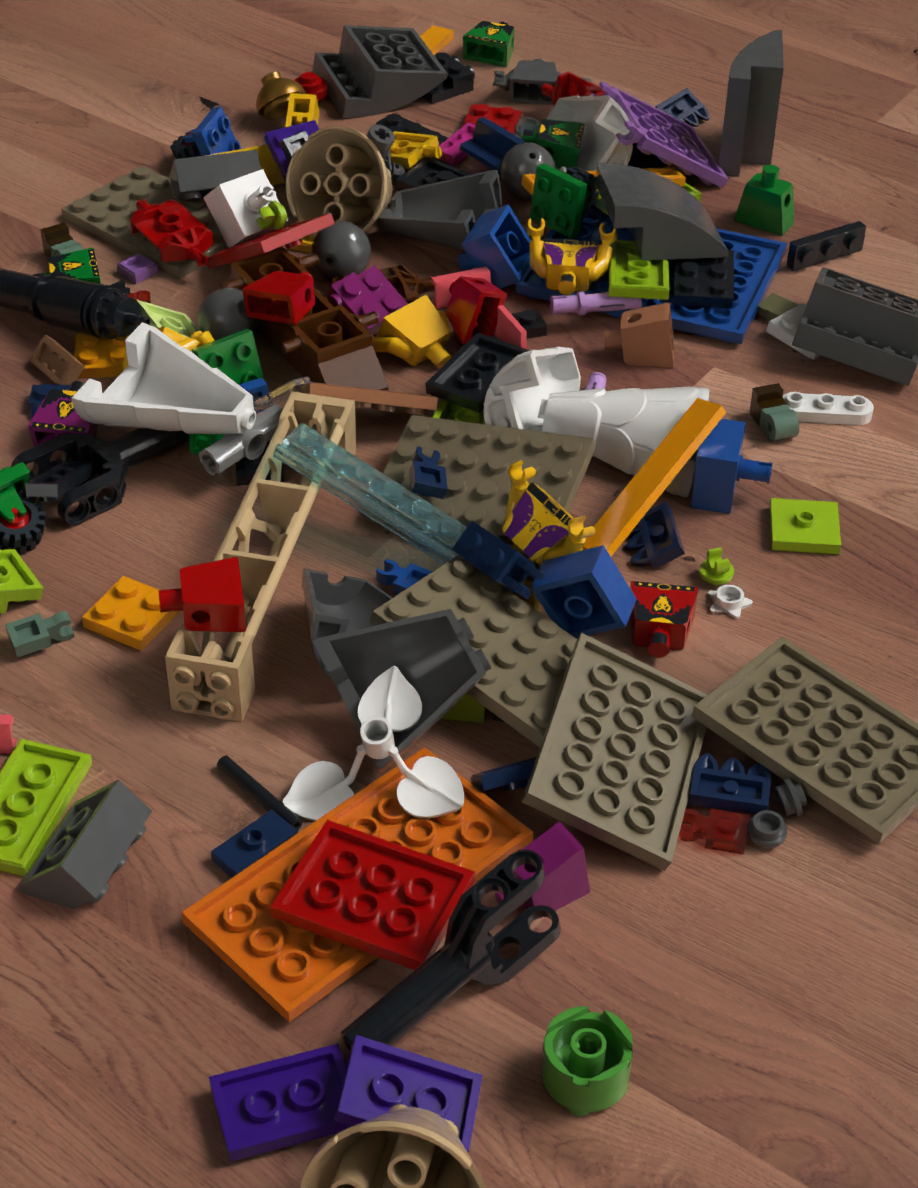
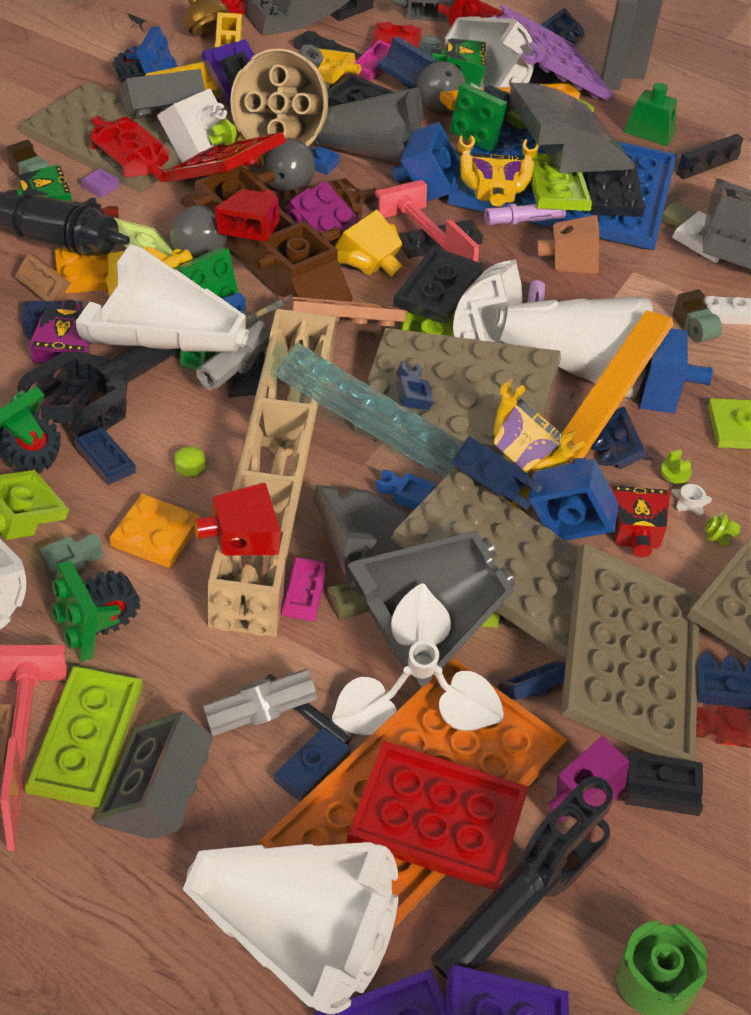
camera: 10 degrees left, 5 degrees up
red torso [446,276,507,344] -> none
none -> green plate [51,560,141,662]
none -> dark blue plate [75,427,136,485]
none -> lime tile [175,446,205,477]
none -> white cone [183,842,398,1014]
none -> light grey piece [203,669,317,736]
none -> dark pink plate [282,557,328,621]
none -> blue plate [308,146,340,175]
none -> olive tile [326,582,369,620]
none -> black plate [625,751,703,816]
none -> lime plate [704,512,741,547]

